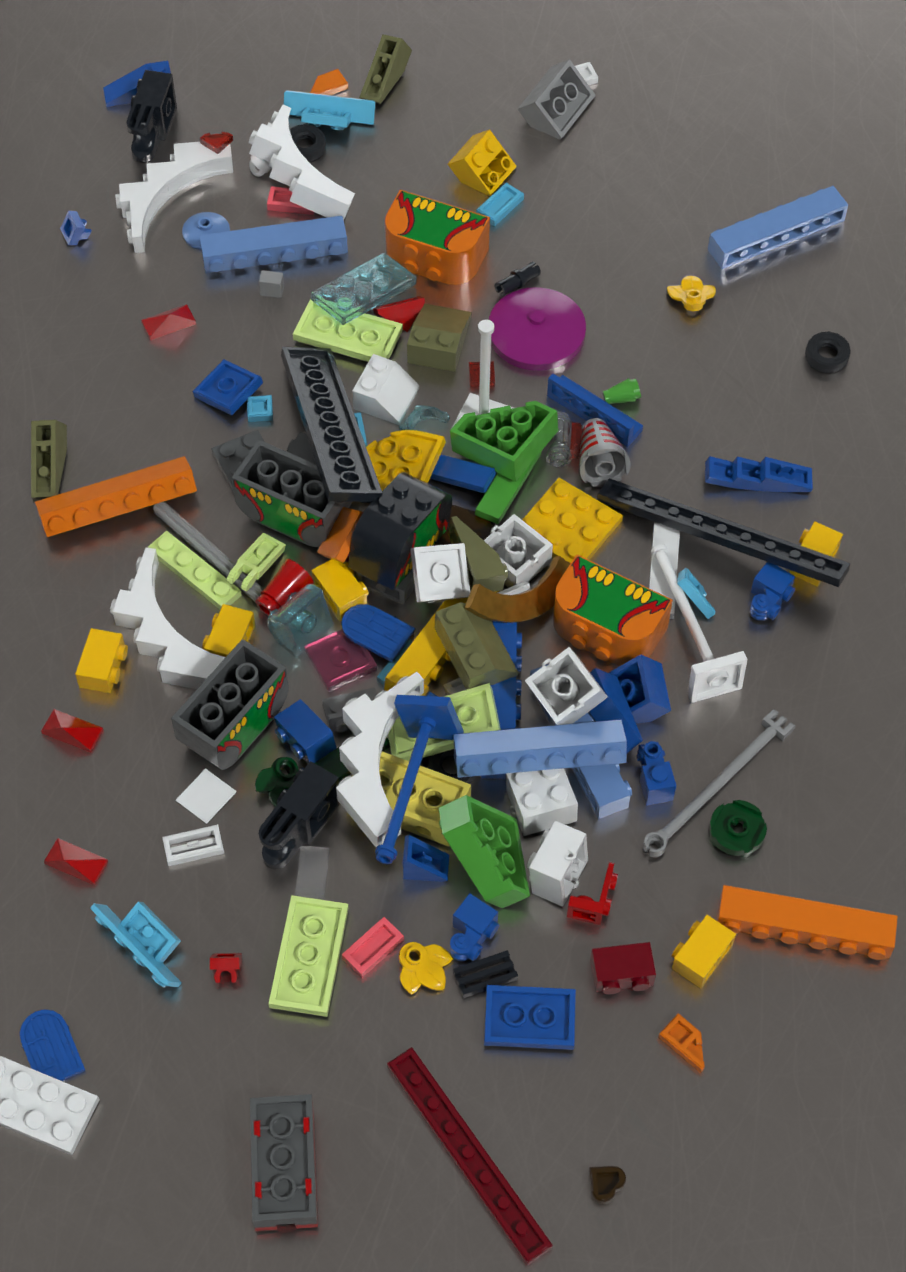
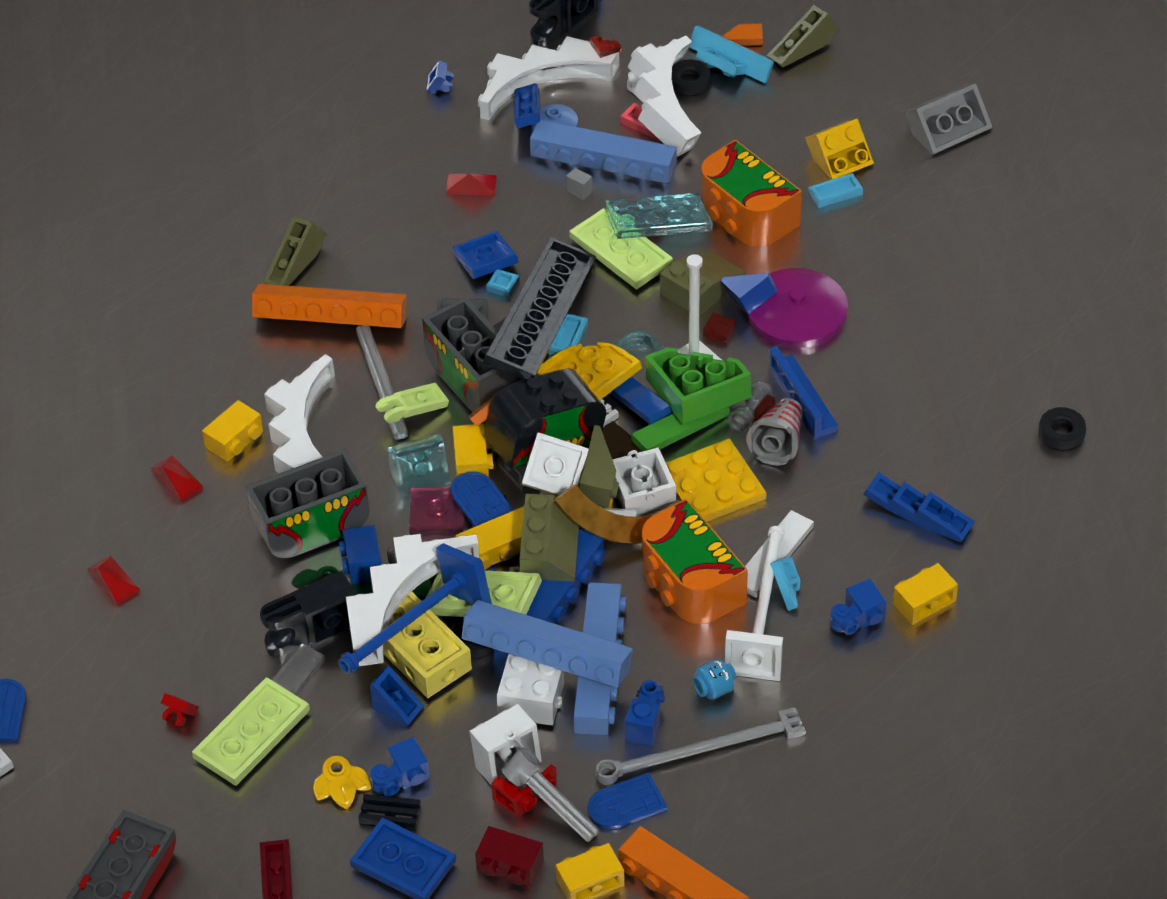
camera: 30 degrees right, 10 degrees down
medium azure bracket [90,902,182,987] -> none
yellowish green plate [148,531,242,610] -> none
white tile [162,824,225,866] -> none
white sticker [176,768,237,824] -> none
yellow brick [202,604,255,657] -> none
red plant [255,559,314,619] -> none
coral tile [342,917,404,978] -> none
white slope [352,354,419,425] -> none
red slope [373,296,425,332] -> none
bright green brick [439,795,530,908] -> none
black pin [494,261,541,297] -> none
white brick [525,647,608,725] -> none
white tile [575,62,598,85] -> none
blue slope [589,668,643,753] -> none
black plate [597,478,850,587] -> none
bright green cone [602,378,641,404] -> none
blue slope [609,654,671,724] -> none
yellow plate [667,276,716,311] -> none
medium blue brick [708,186,848,269] -> none
dark green plate [709,800,767,858] -> none
none -> light grey axle [502,747,599,842]
none -> blue tile [514,83,540,129]
none -> blue window [587,772,668,829]
none -> dark azure head [693,659,736,700]
none -> blue slope [721,273,777,314]

